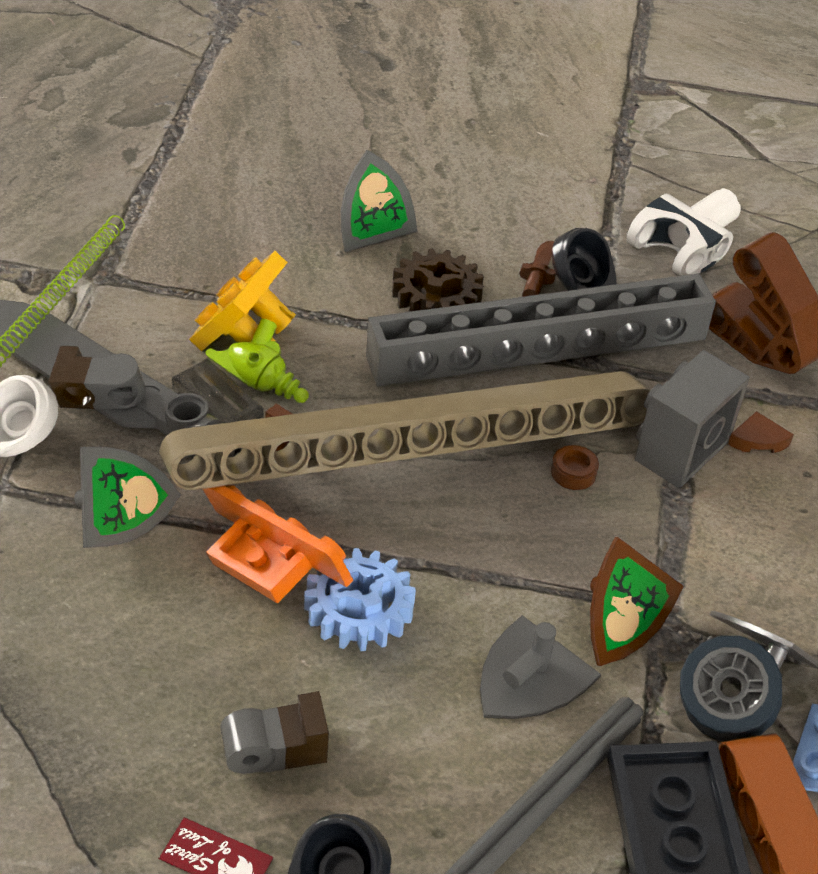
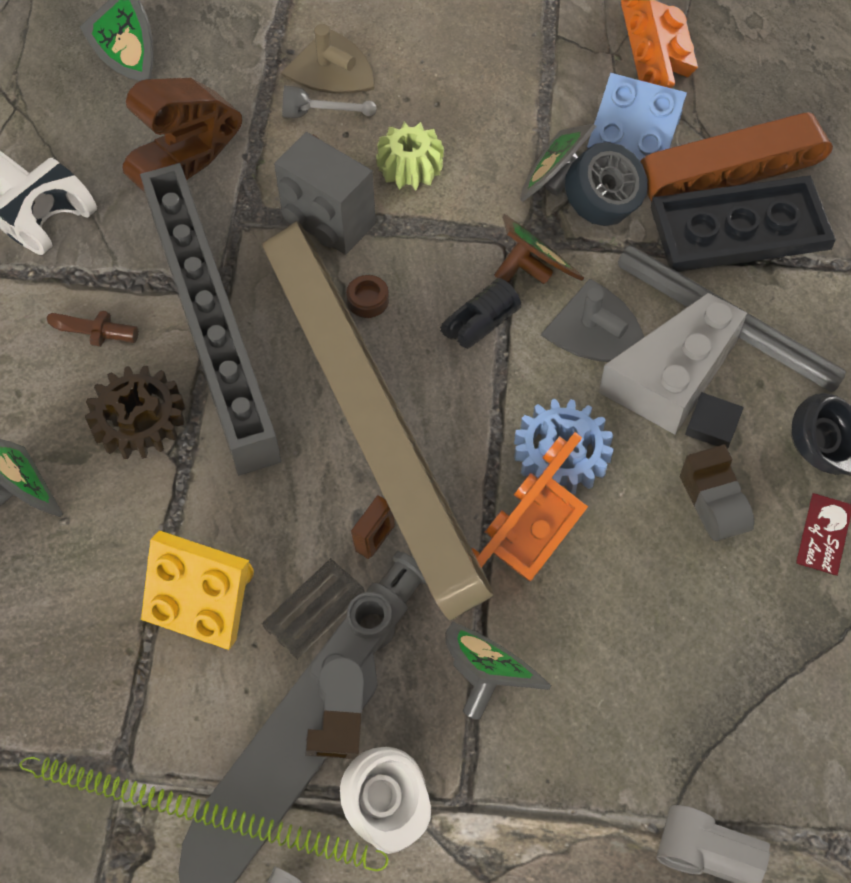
camera: 90 degrees left, 15 degrees up
lime piece [206,318,309,403] -> none
black hat [552,228,617,291] -> none
none -> yellowish green gear [376,121,444,191]
none -> black hinge [440,278,521,349]
none -> light grey wedge [599,293,747,435]
none -> black tile [685,392,744,449]

